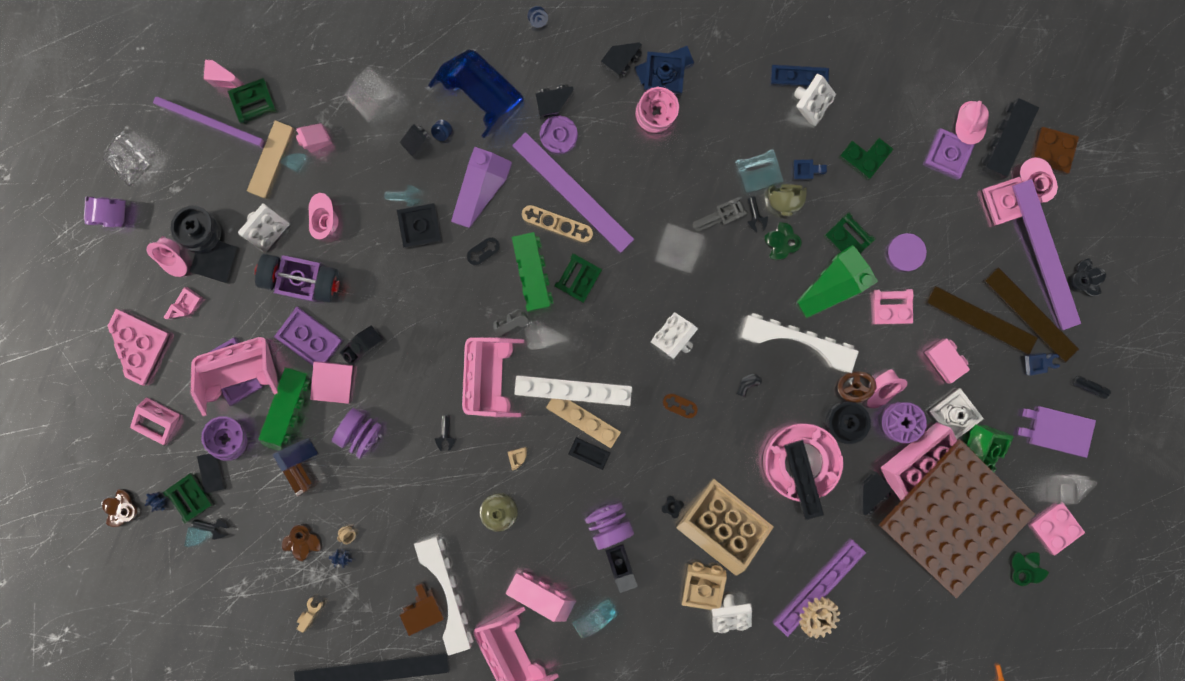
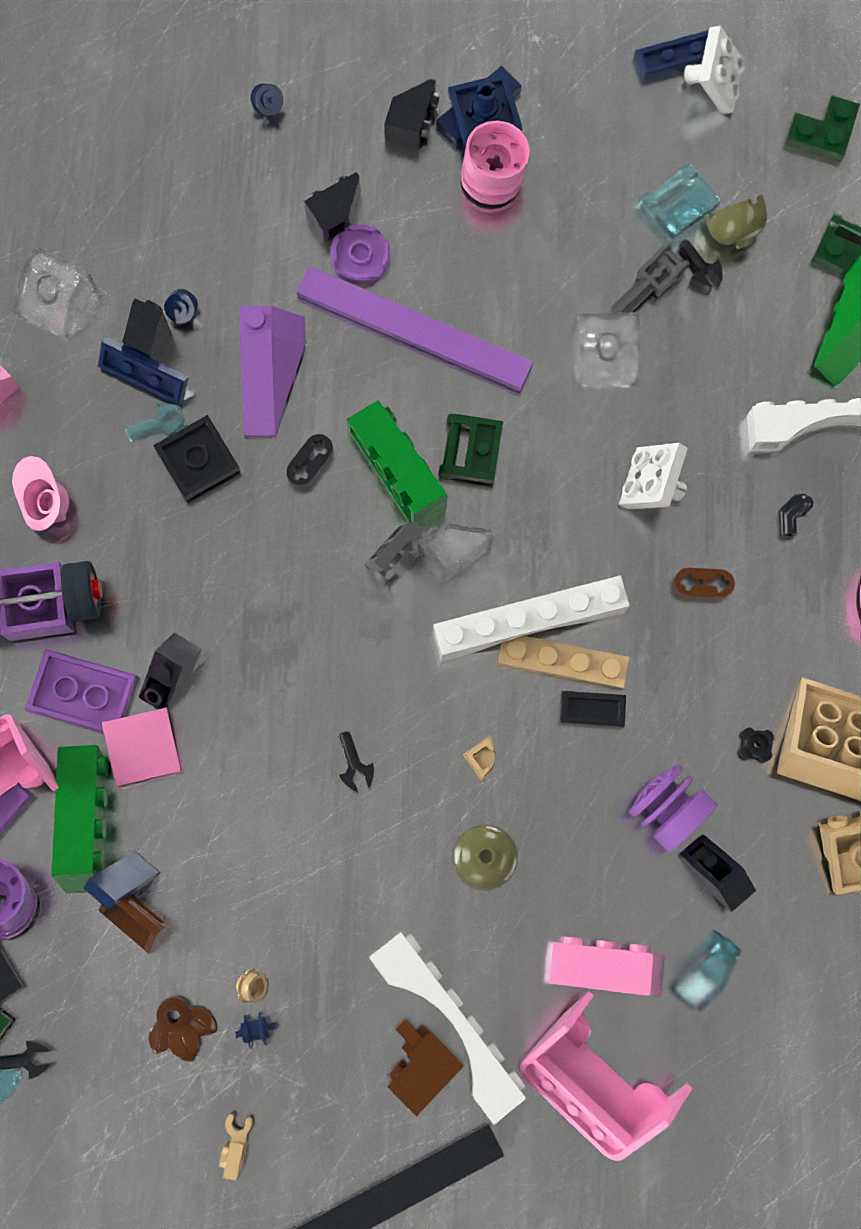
camera: 25 degrees left, 10 degrees down
medium lavender wheel [332,408,382,459] -> none
clear blue windscreen [428,49,524,138] -> none
bright pink windscreen [462,338,524,417] -> none
tan beam [522,205,593,243] -> none
dark green plate [764,222,802,260] -> none
dark blue plate [793,159,827,180] -> none
none -> dark blue tile [97,337,189,405]

